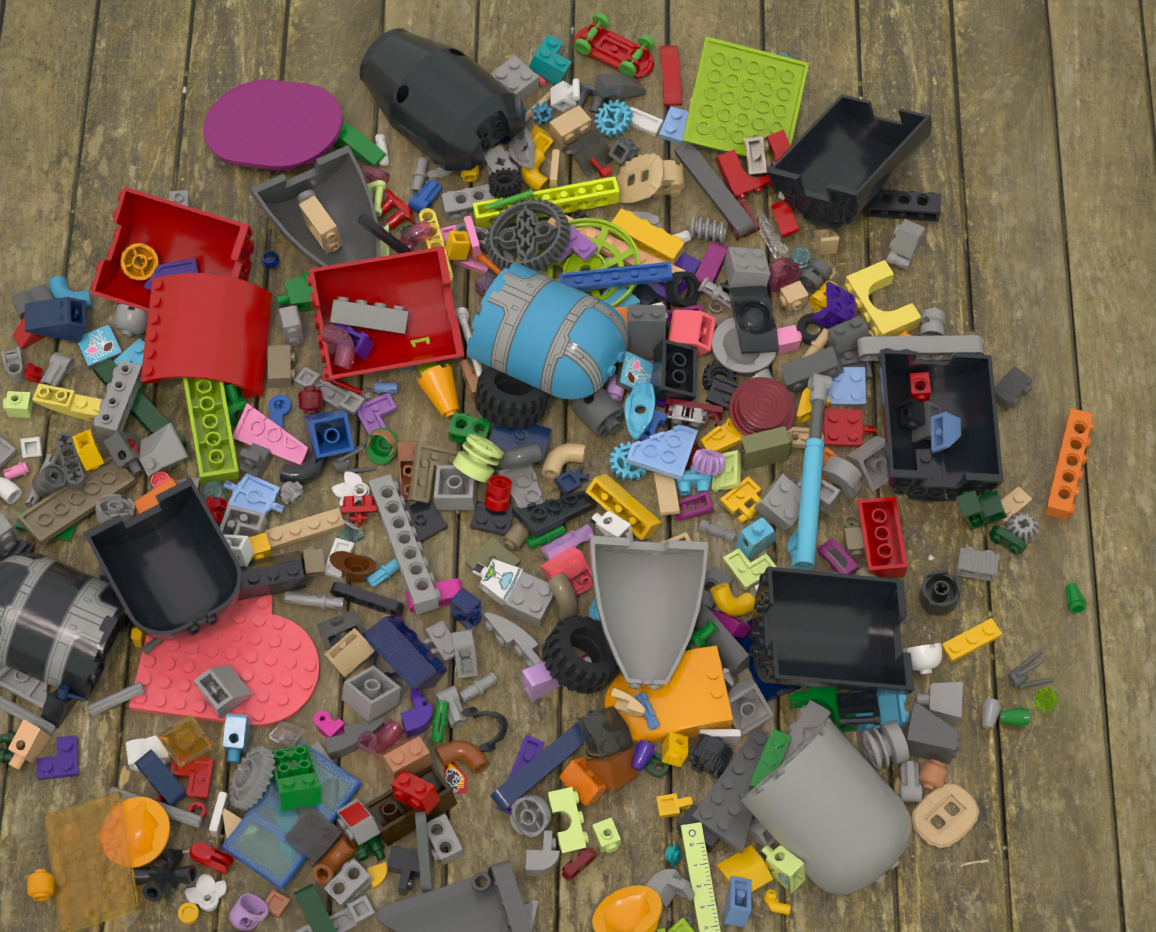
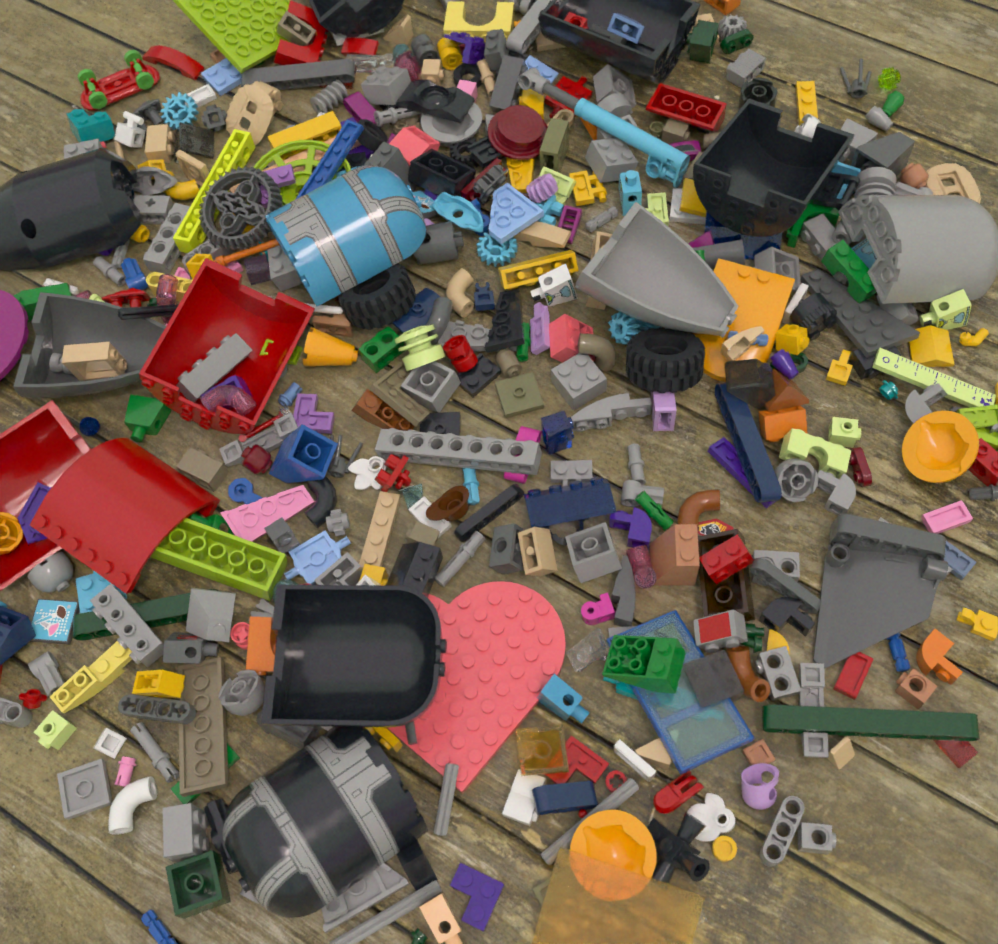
camera: 50 degrees left, 0 degrees up
dark grey wheel [32,464,67,497] -> none
dark blue hand [57,684,85,702] -> none
light grey slope [194,664,253,718] -> none
light grey gear [229,746,275,810] -> none
light grey brick [279,305,304,346] -> none
green piece [366,427,398,465] -> none
light grey brick [452,630,478,679] -> none
black helmet [461,707,508,753] -> none
bright pink tile [464,216,482,257] -> none
white torso [472,559,523,606] -> none
bright green piece [485,188,534,211] -> none
black tyre [488,167,522,199] -> none
dark azure gear [531,102,553,124] -> none
red hand [589,157,612,178] -> none
dark grey slope [594,74,646,100] -> none
yellow cylinder [710,583,755,617] -> none
medium blue slope [724,876,751,927] -> none
green cone [1066,583,1087,614] -> none

